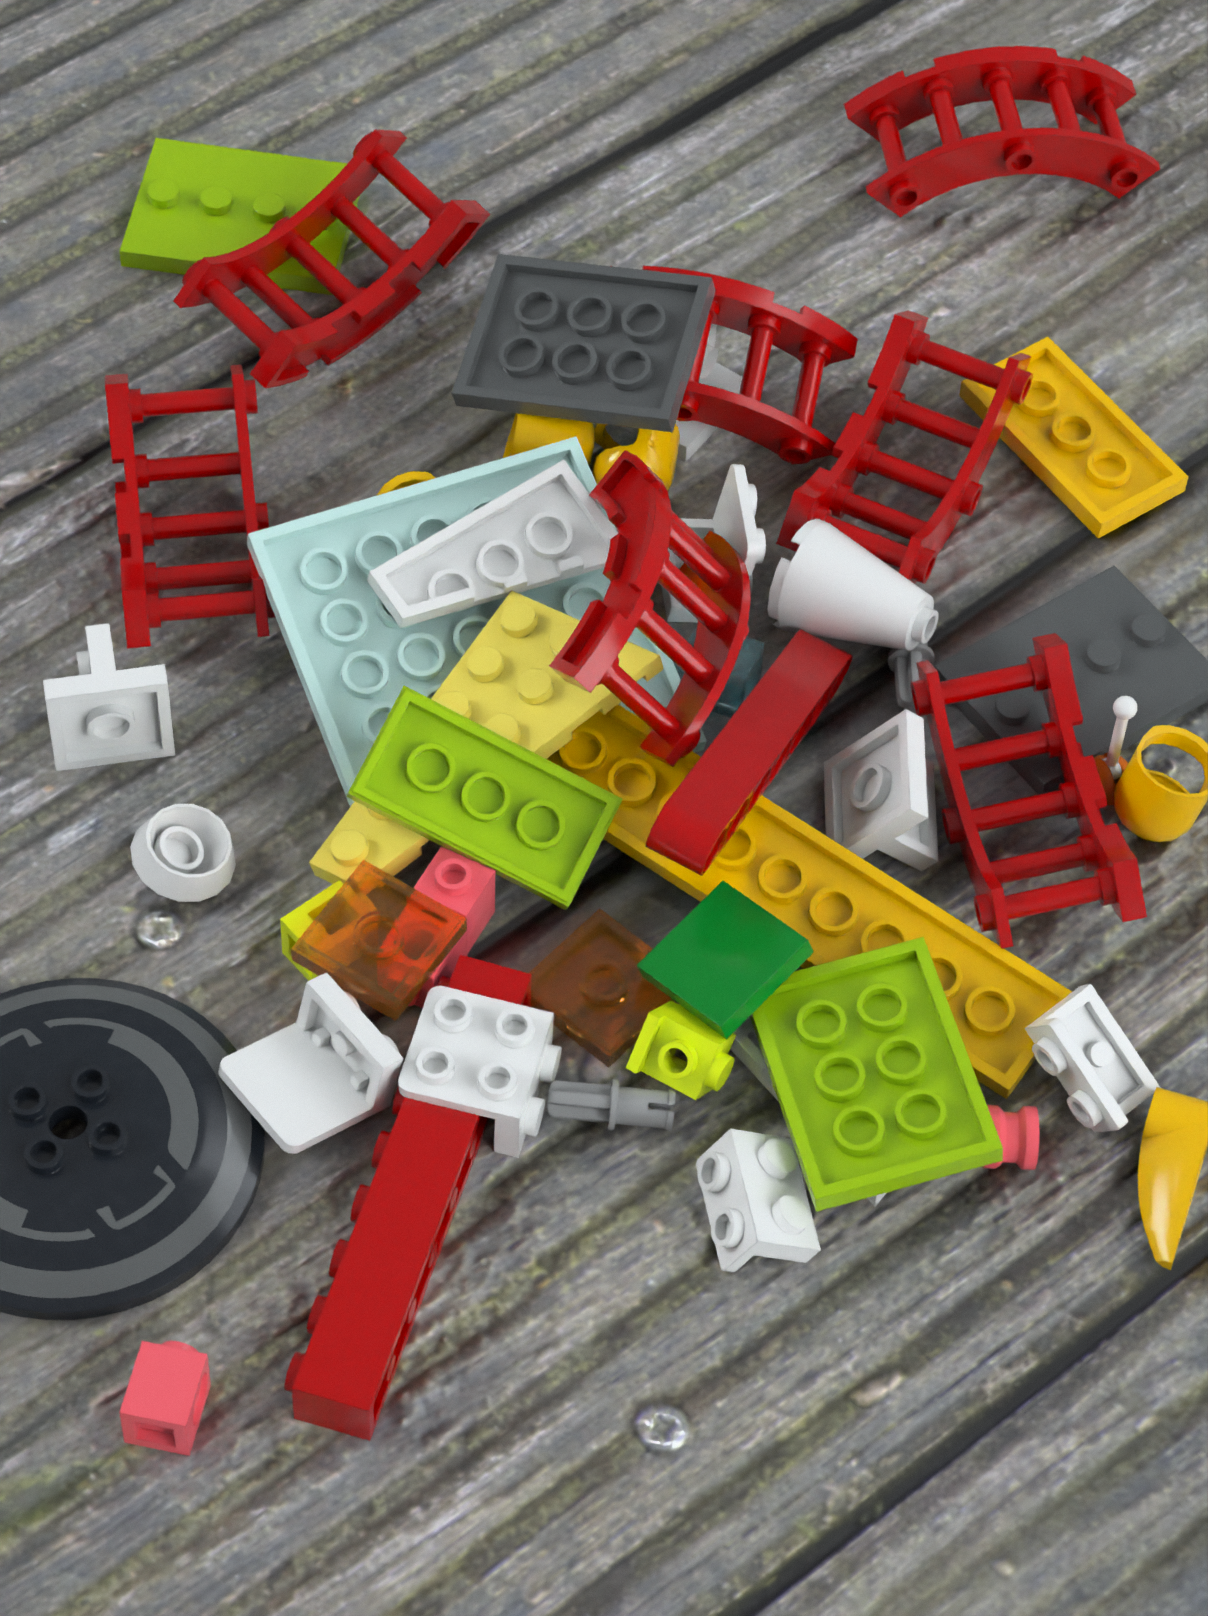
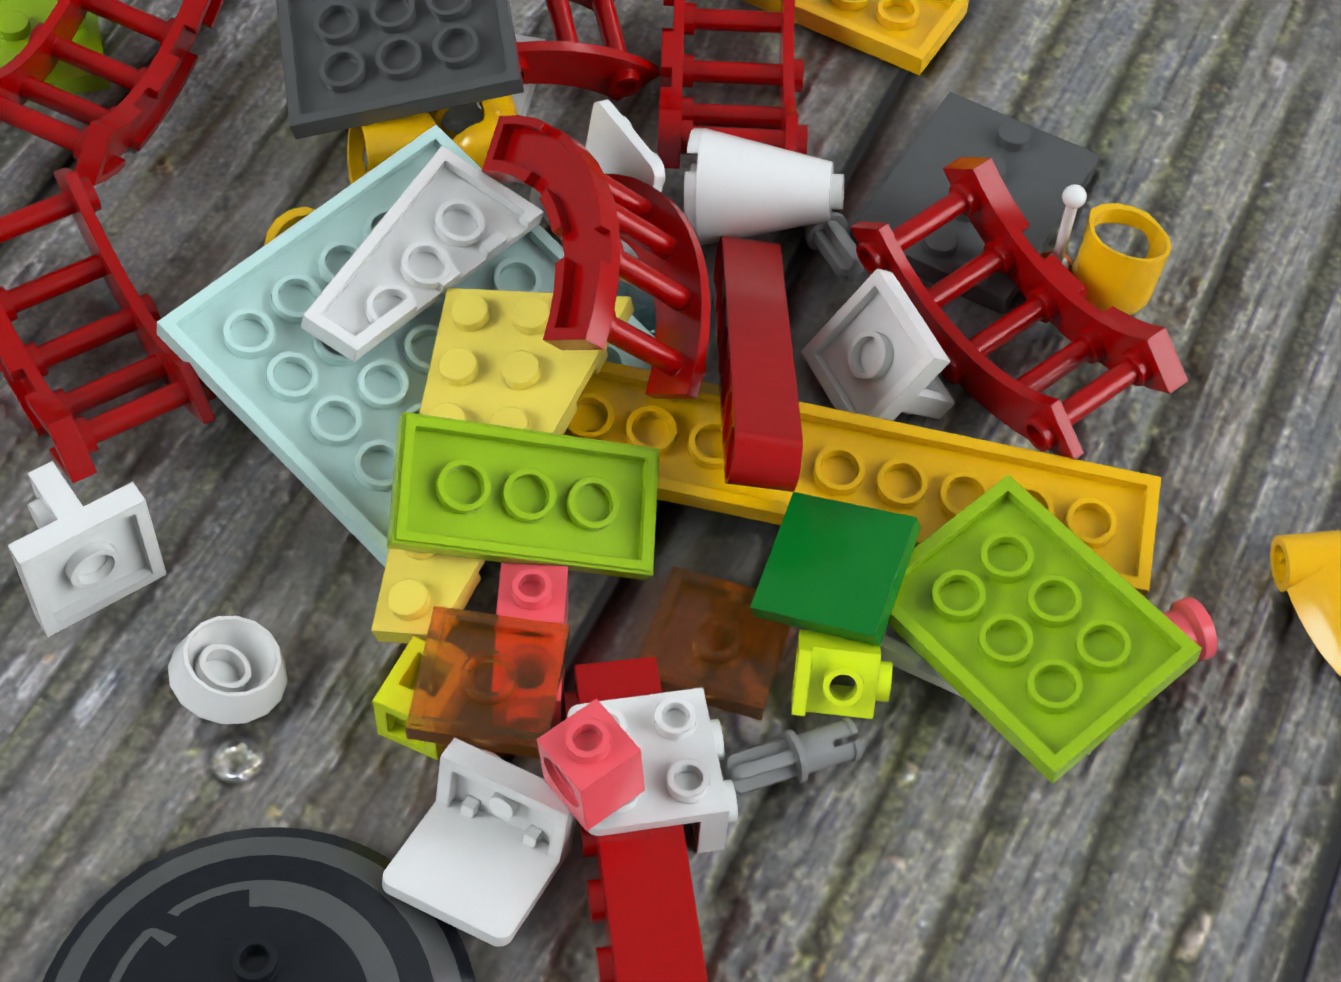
camera: 25 degrees left, 0 degrees up
white bracket [696,1128,821,1272] -> none
white bracket [1024,984,1161,1133] -> none
none -> coral brick [536,698,645,832]

